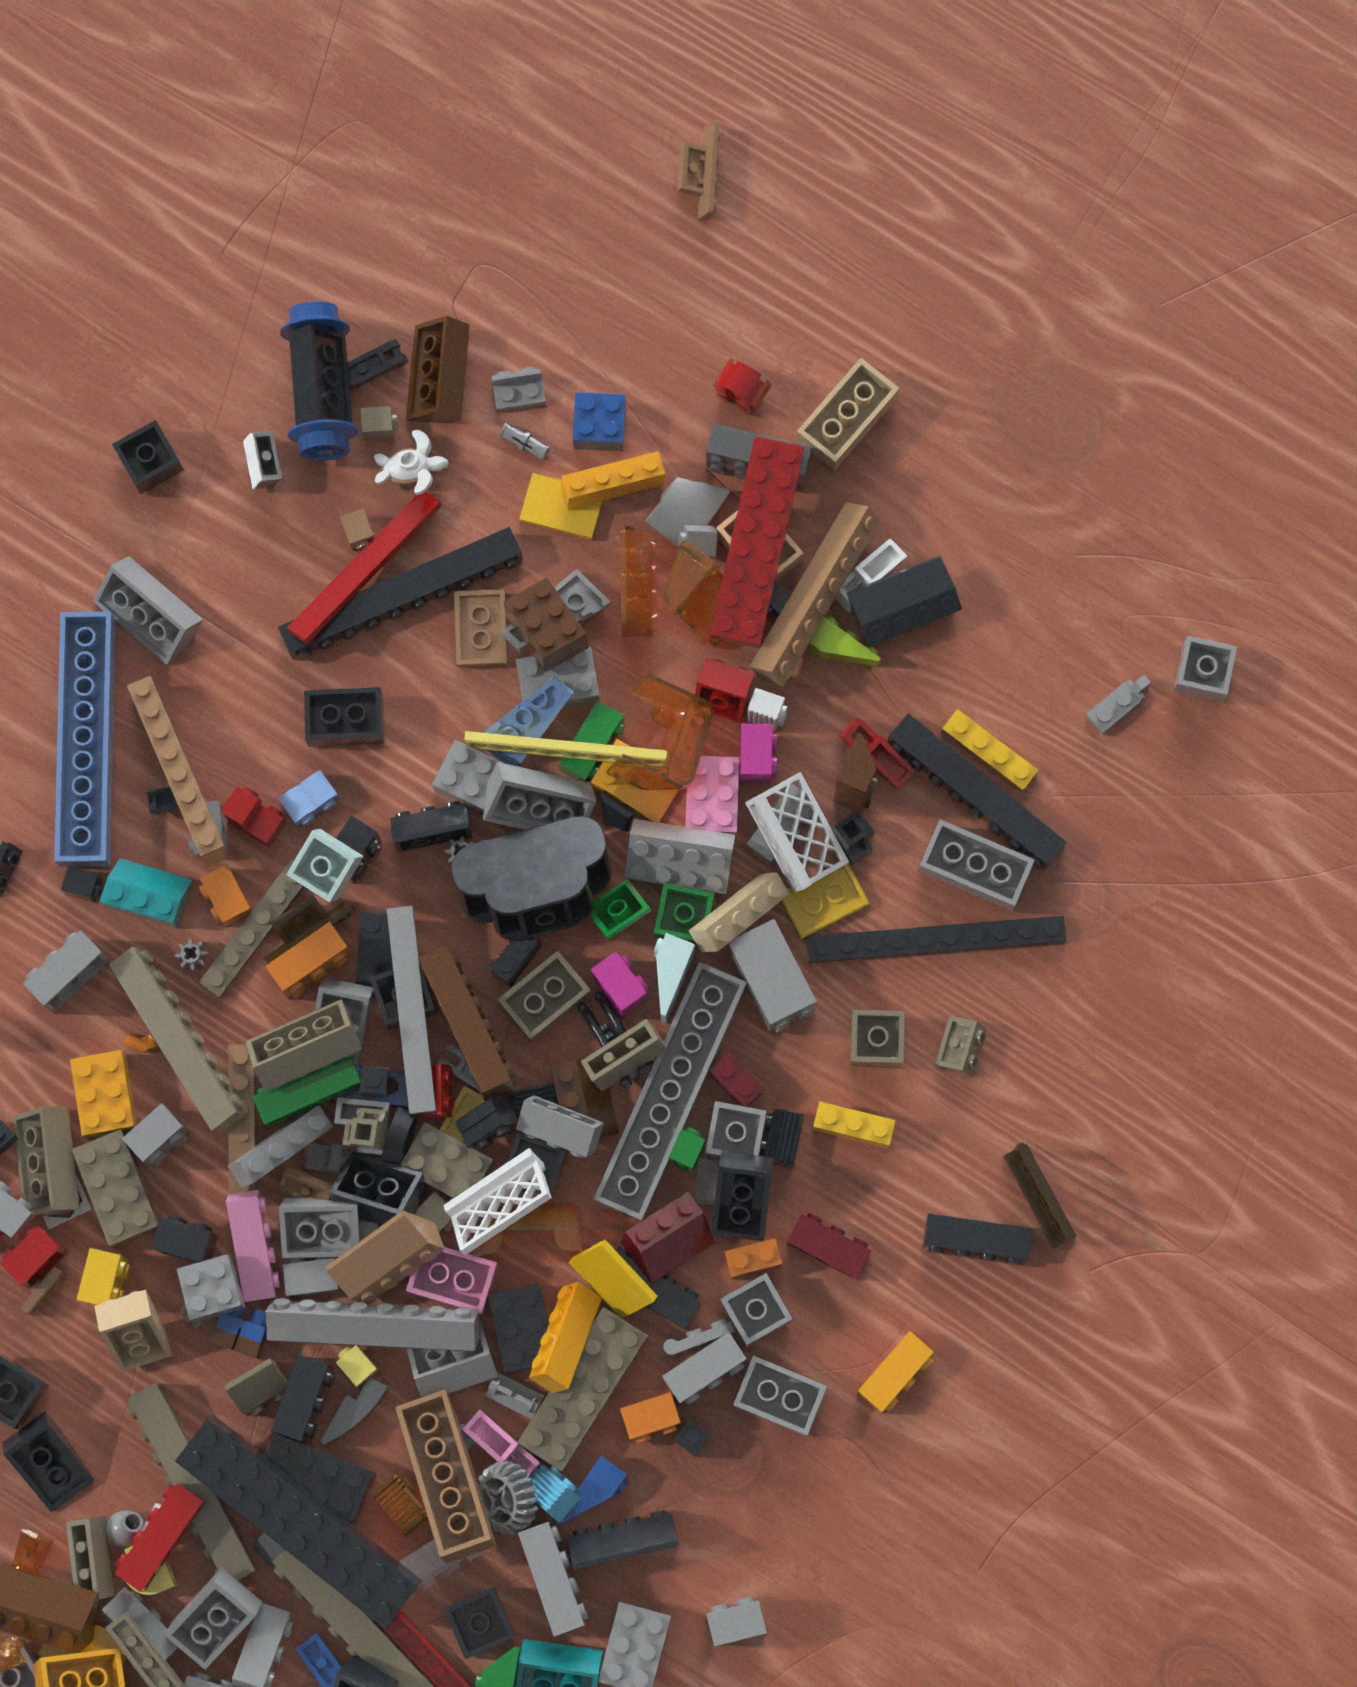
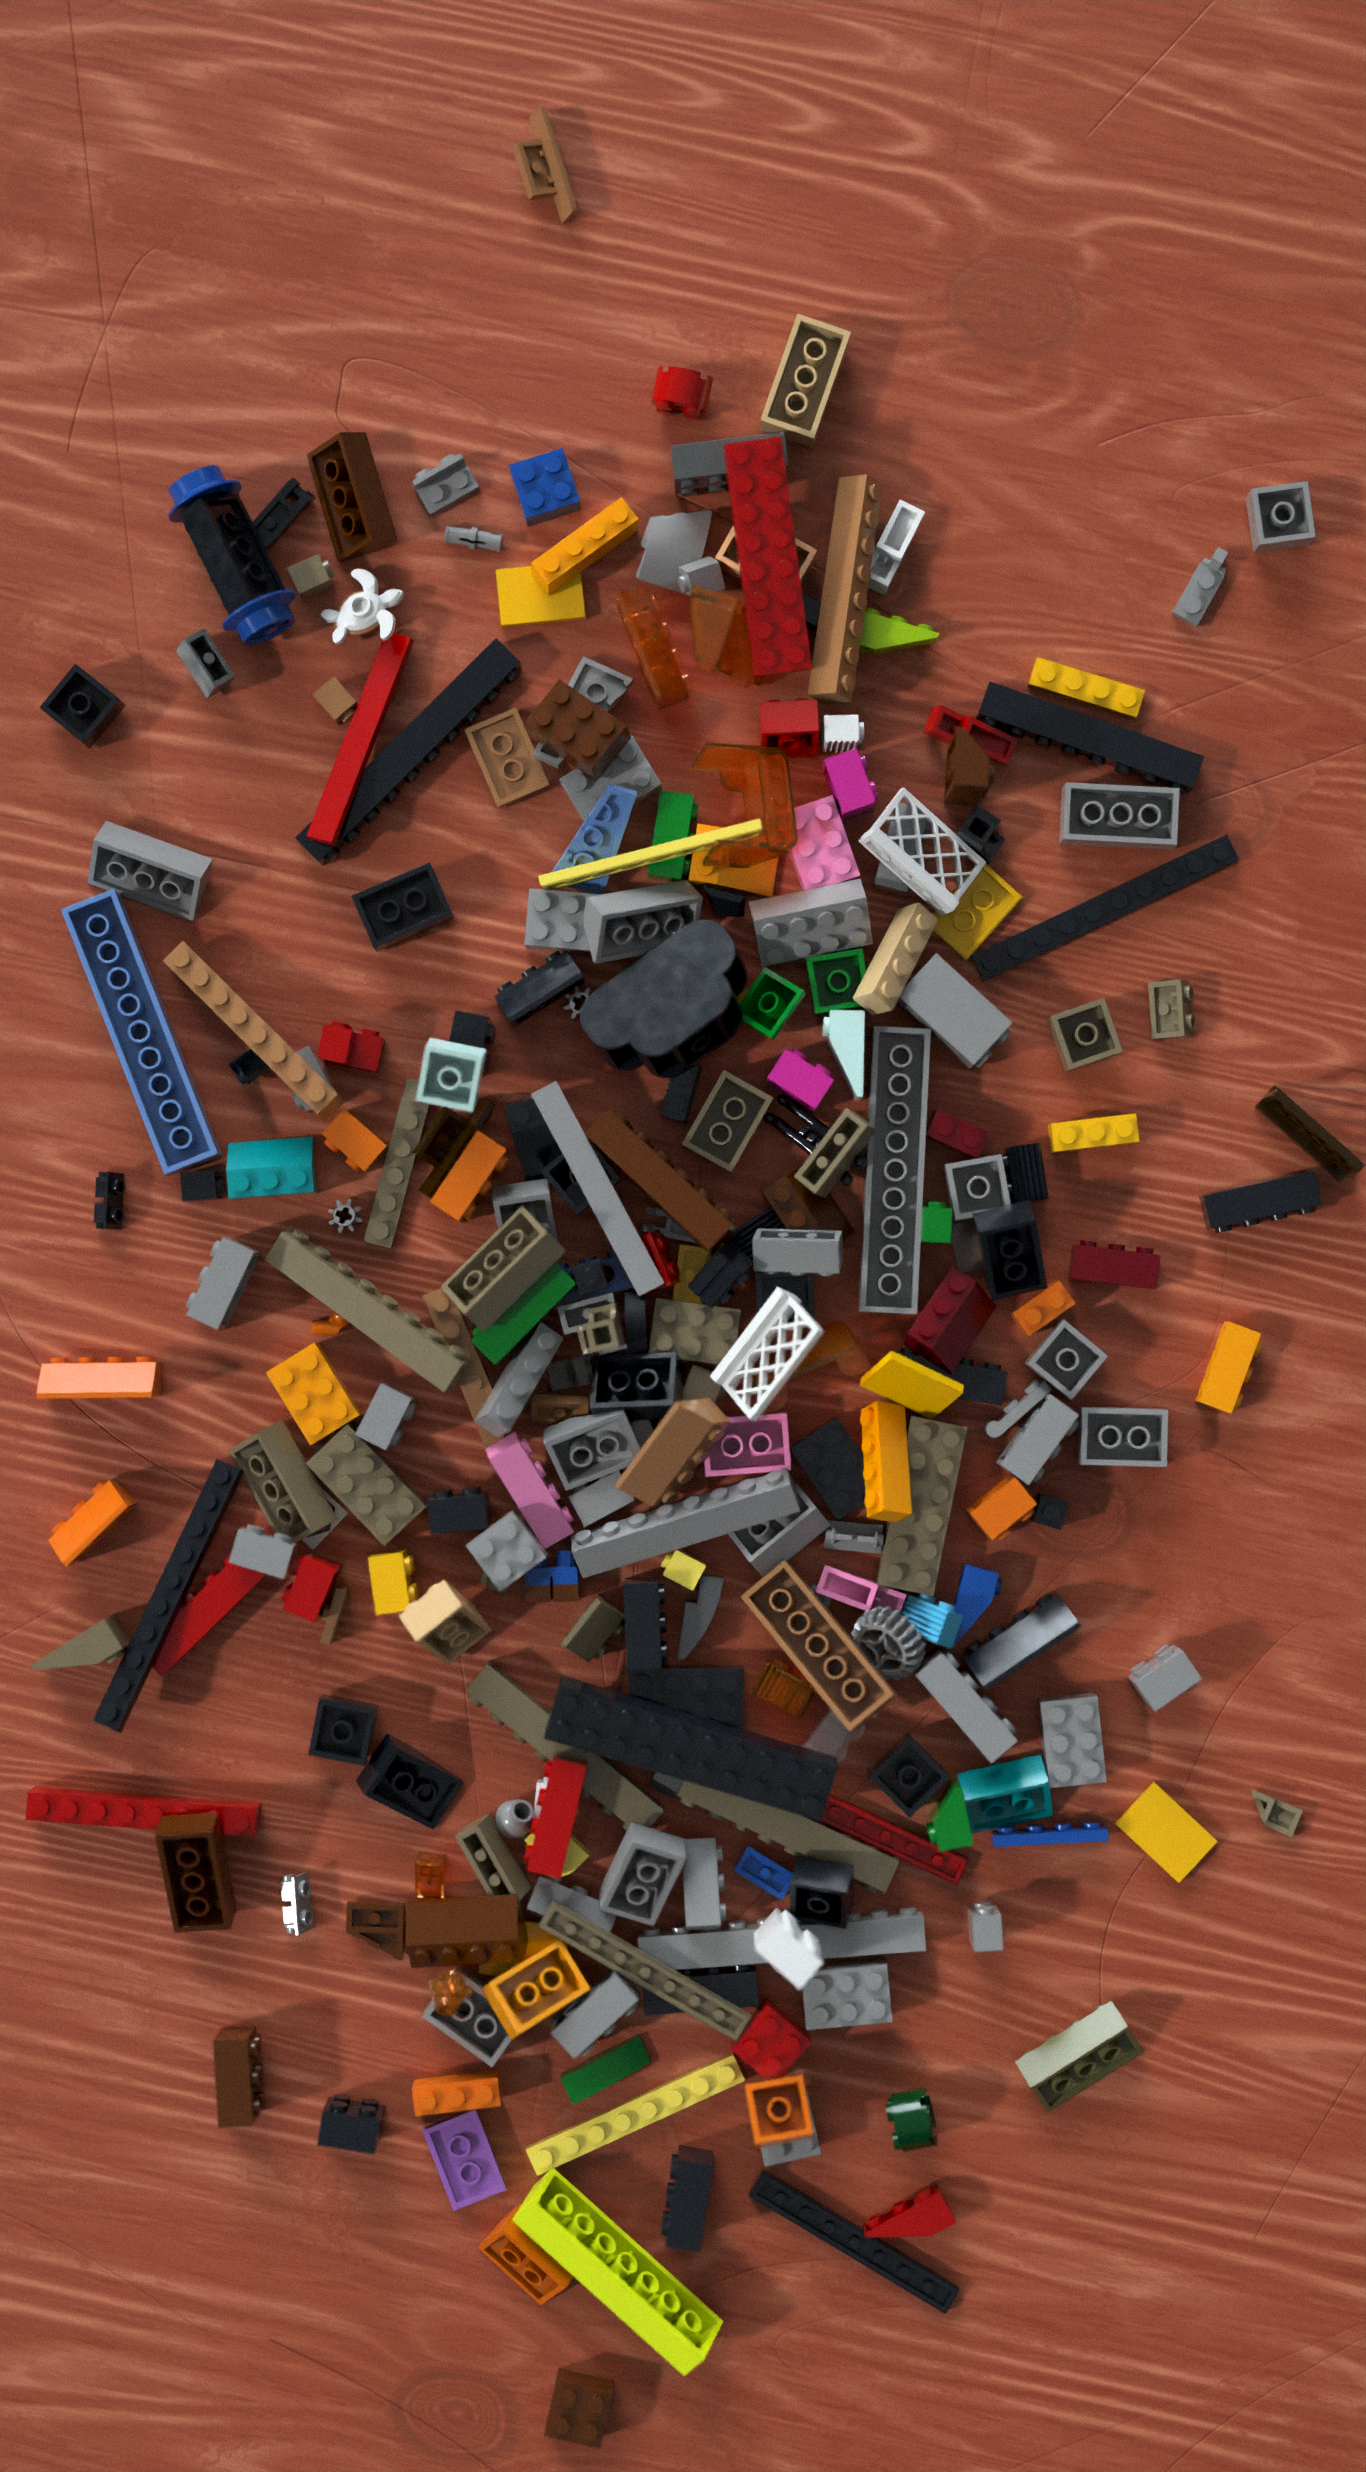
camera: 20 degrees left, 10 degrees up
light blue brick [279,770,339,827] -> none
black slope [846,555,962,647] -> none

